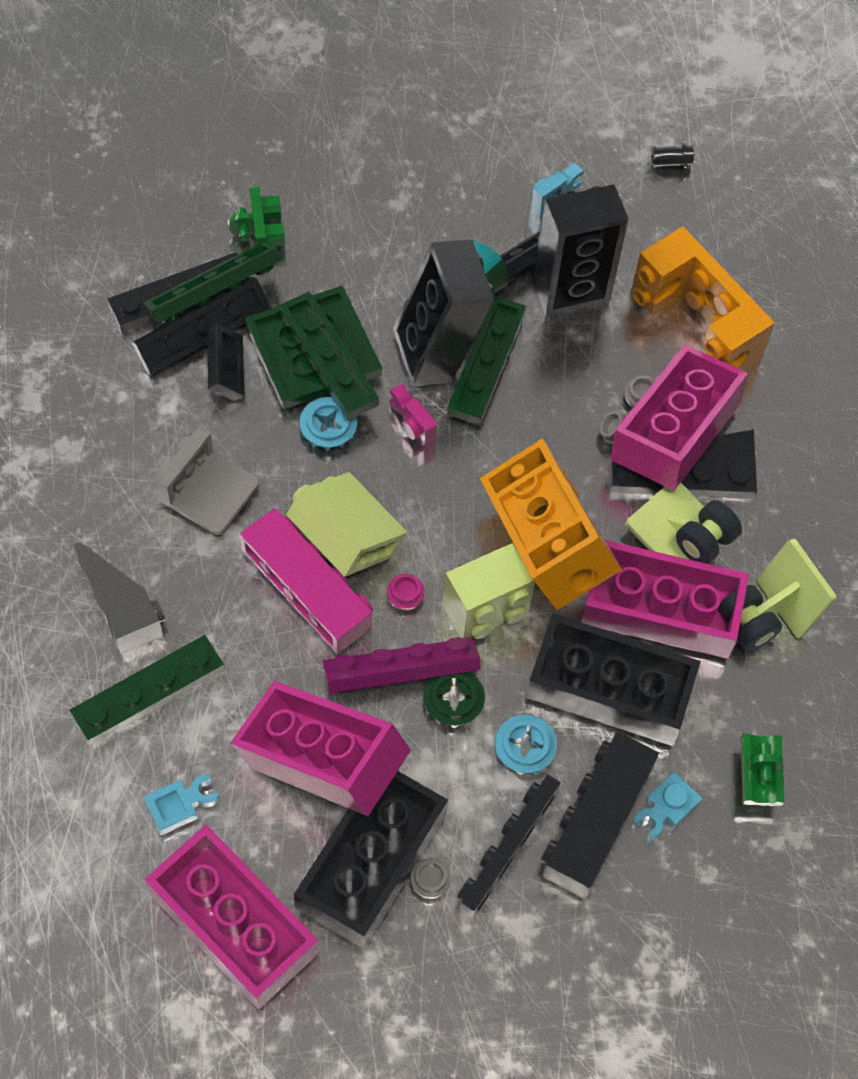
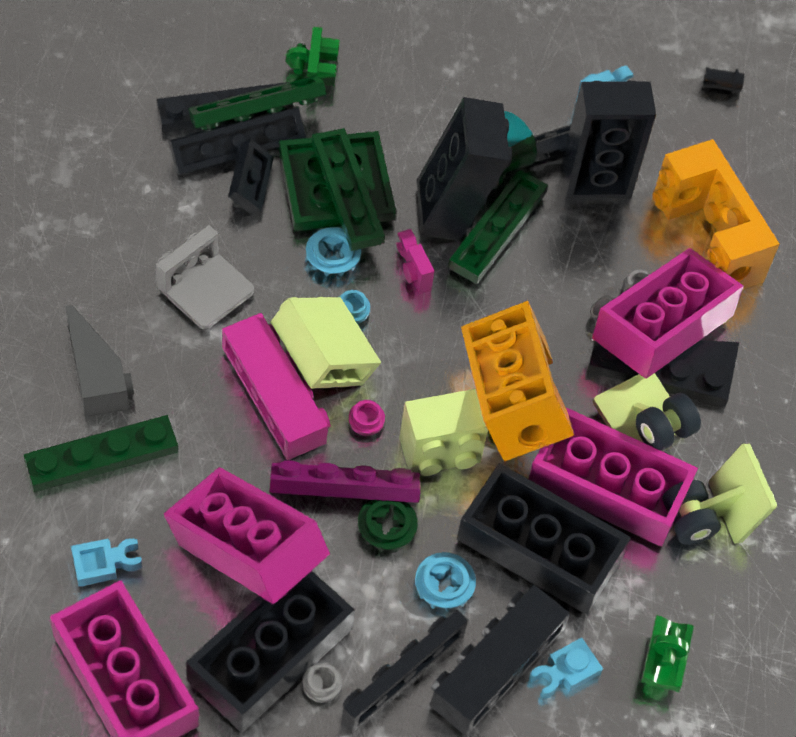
camera: 10 degrees right, 5 degrees down
none -> medium azure plate [339,290,370,324]

